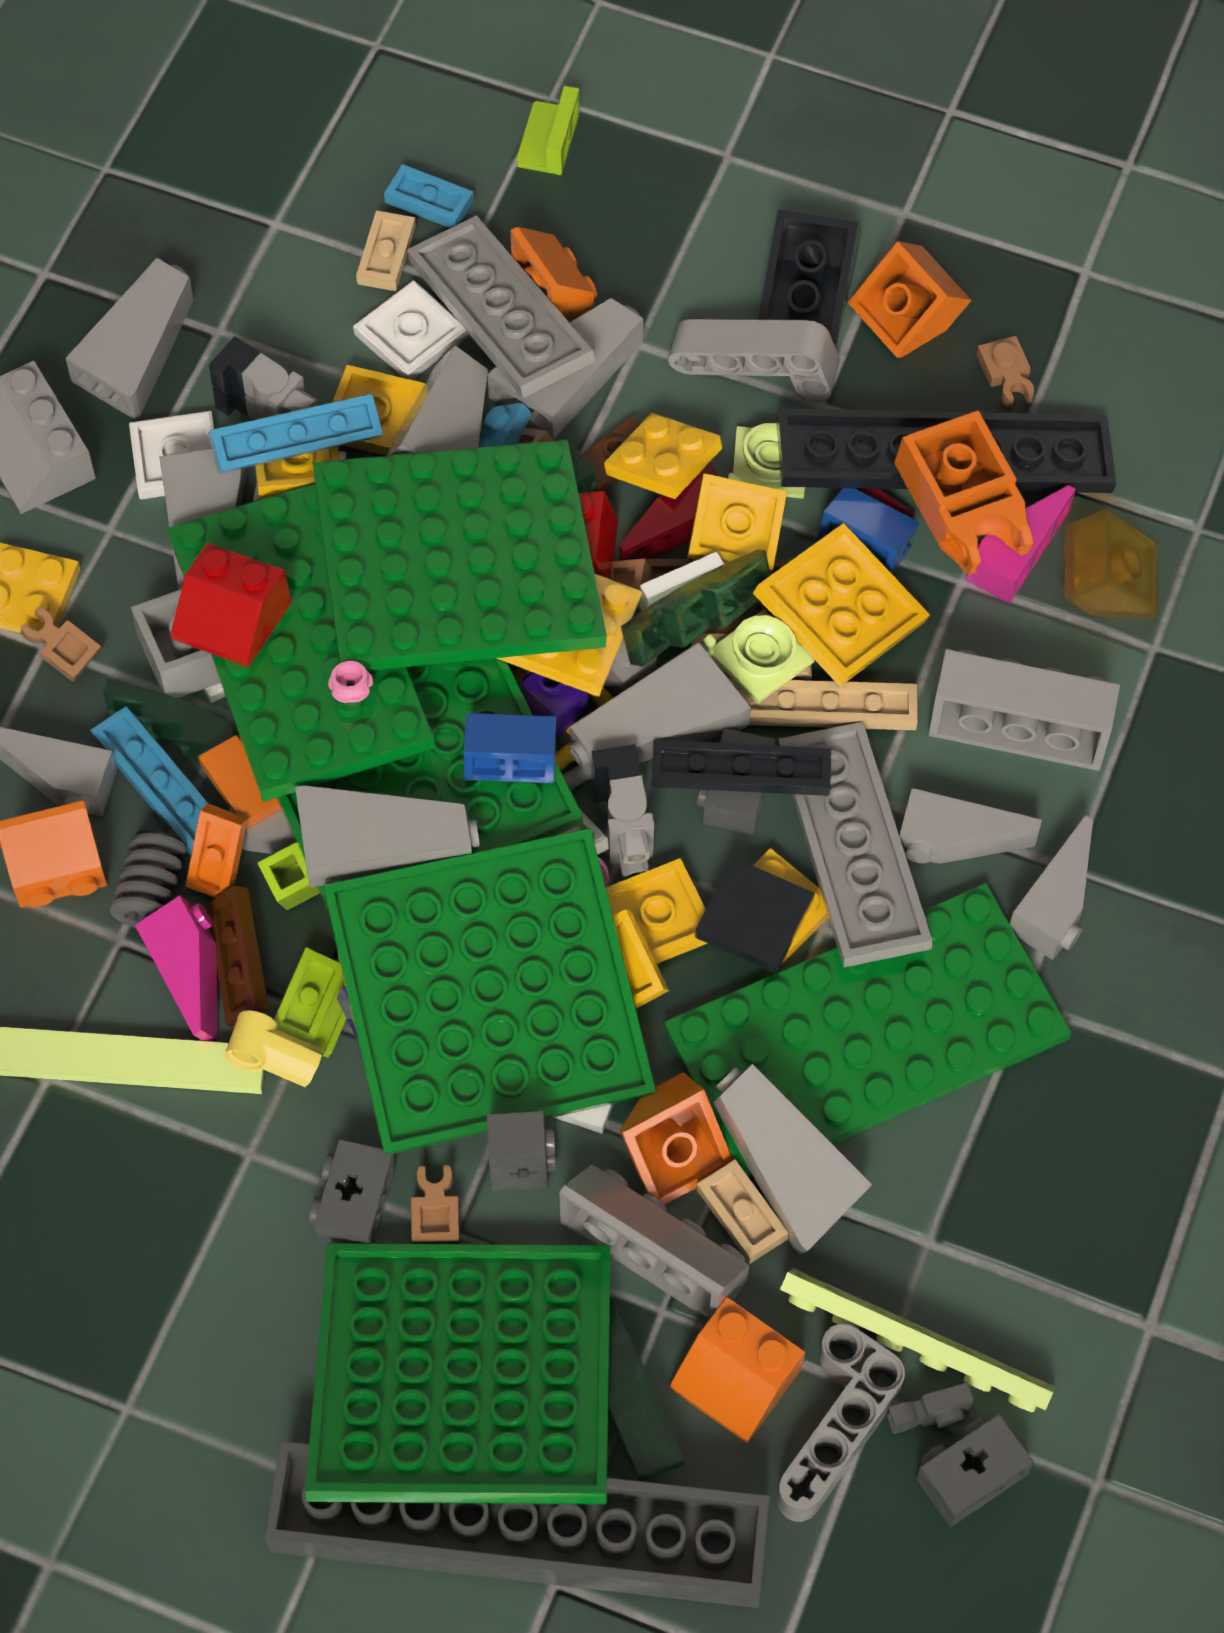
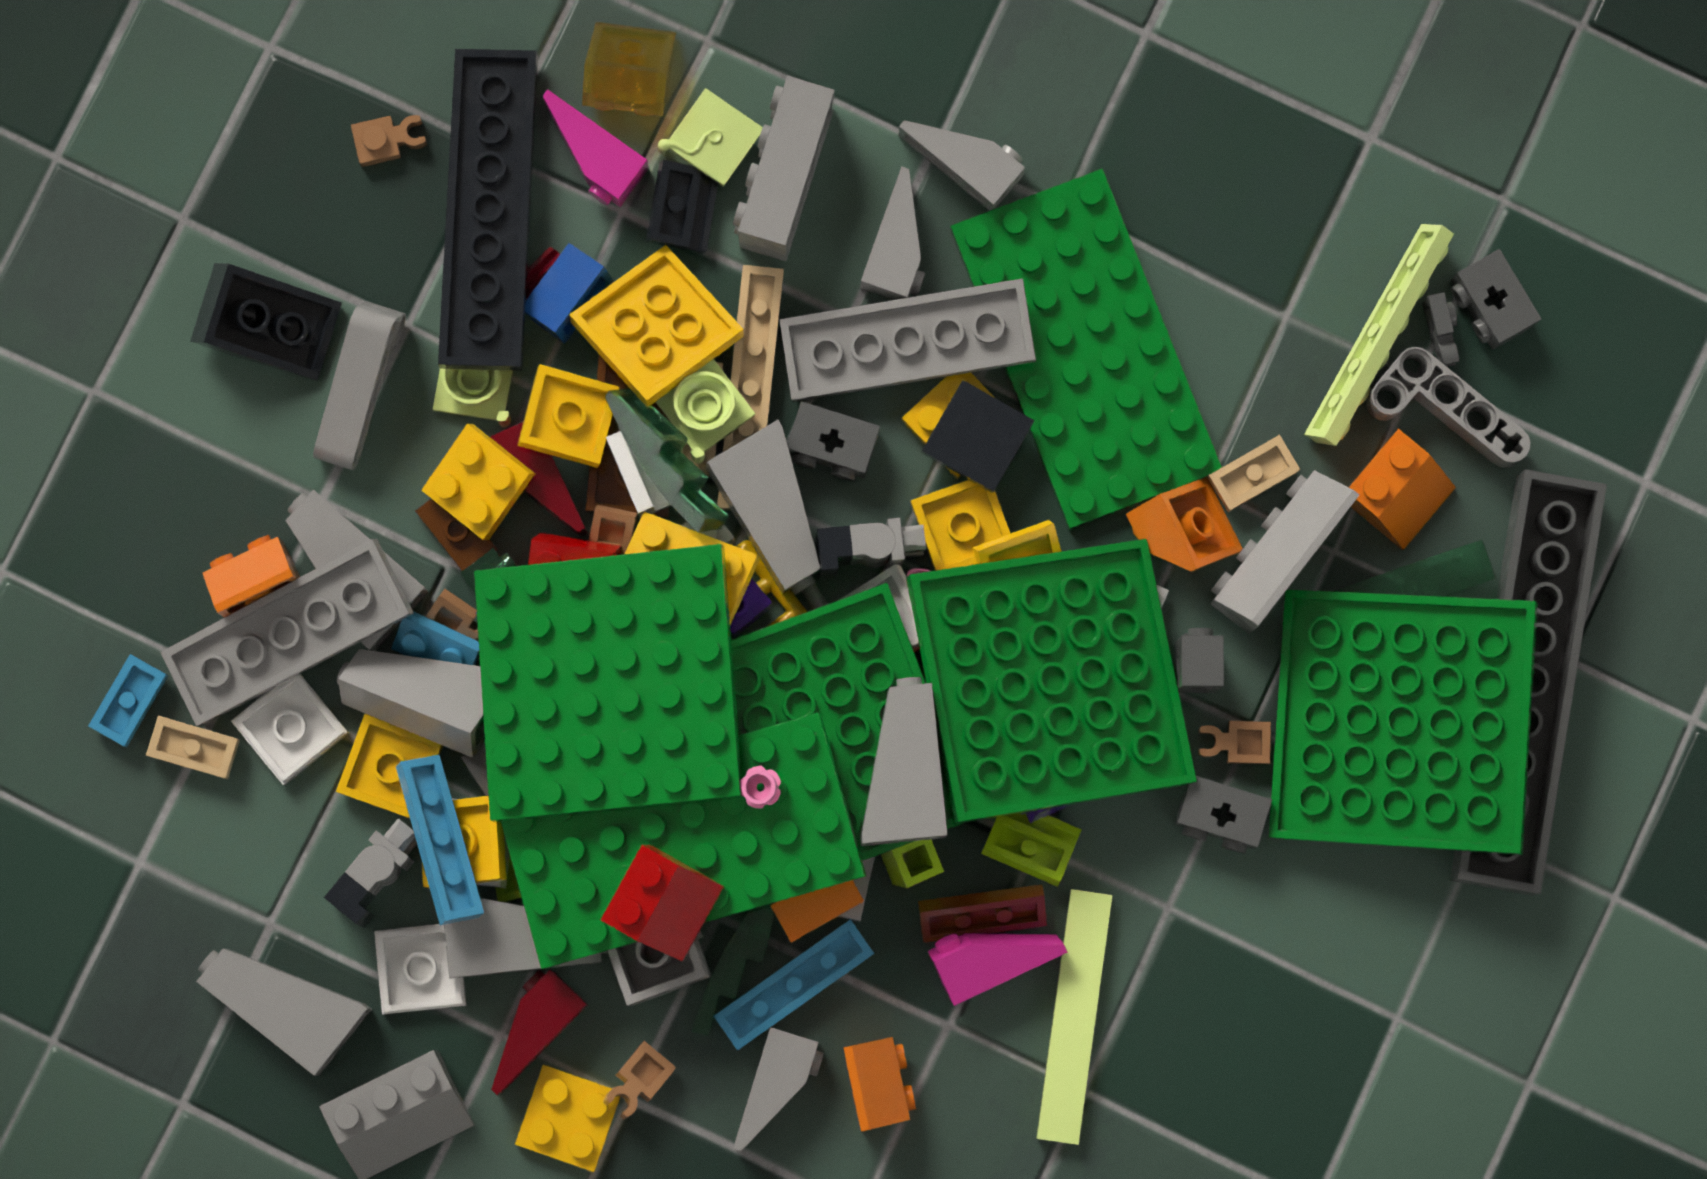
camera: 90 degrees left, 20 degrees up
dark grey piece [110,830,187,928] -> none
orange plate [185,803,248,898] -> none
light yellow piece [224,1010,322,1087] -> none
blue hinge [464,713,556,783] -> none
lime panel [516,86,580,175] -> none
black plate [651,740,831,796] -> none
light grey slope [713,1064,872,1255] -> none
orange slope [848,241,972,358] -> none
orange brick [894,410,1034,575] -> none
none -> dark red slope [491,969,588,1095]
none -> black plate [646,160,718,254]
none -> yellowish green hat [658,88,763,187]

